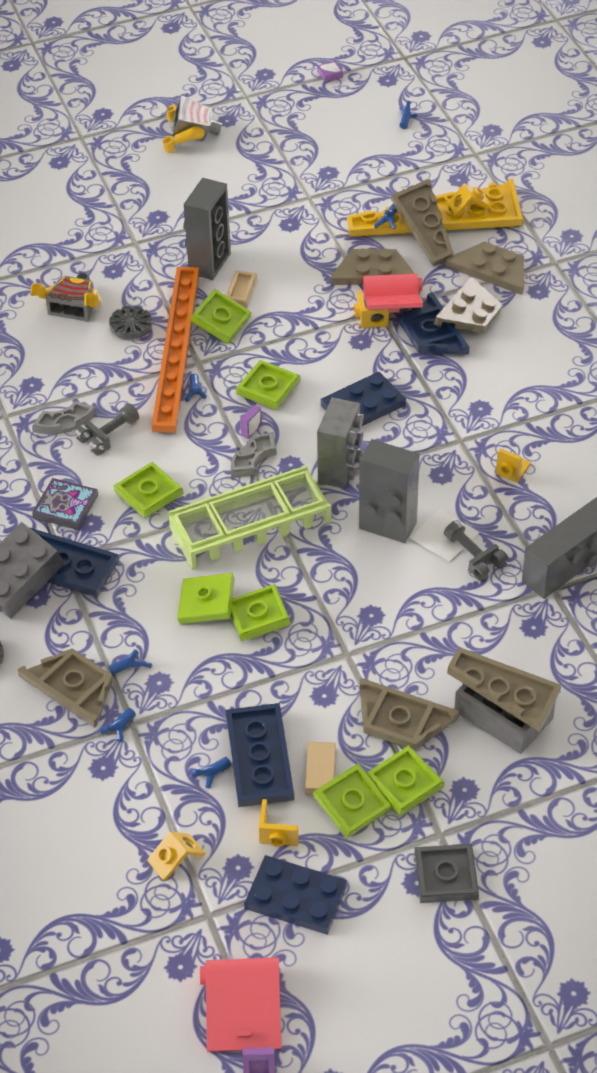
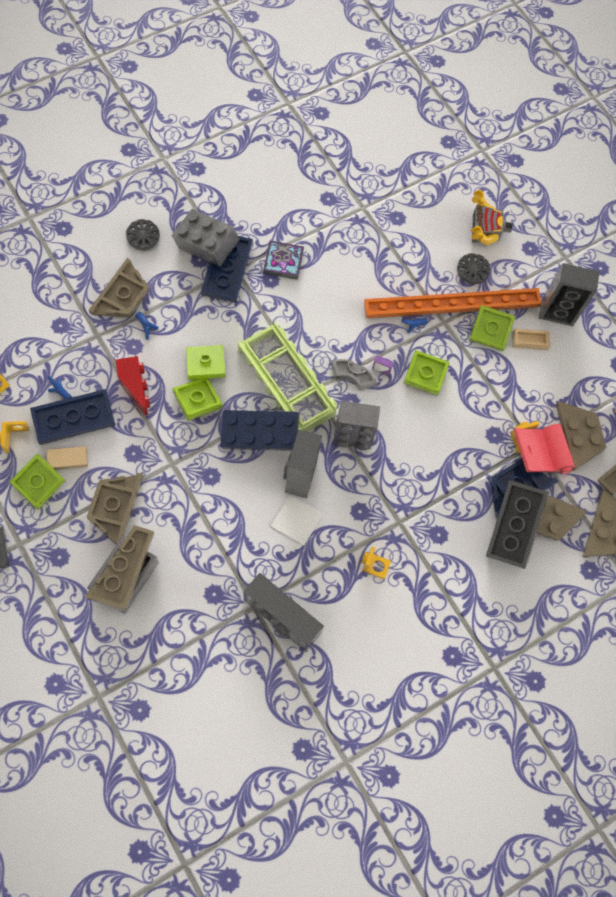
camera: 70 degrees right, 20 degrees up
light grey tile [32,401,97,434] -> none
dark grey bar [75,403,140,456] -> none
blue bar [100,708,136,741] -> none
lime plate [113,462,183,519] -> none
dark blue plate [320,371,406,426] -> none
lime plate [367,745,444,817] -> none
dark grey bar [444,520,509,581] -> none
none -> red slope [115,356,151,415]
none -> dark blue plate [220,410,300,451]
none -> dark grey brick [486,480,549,569]

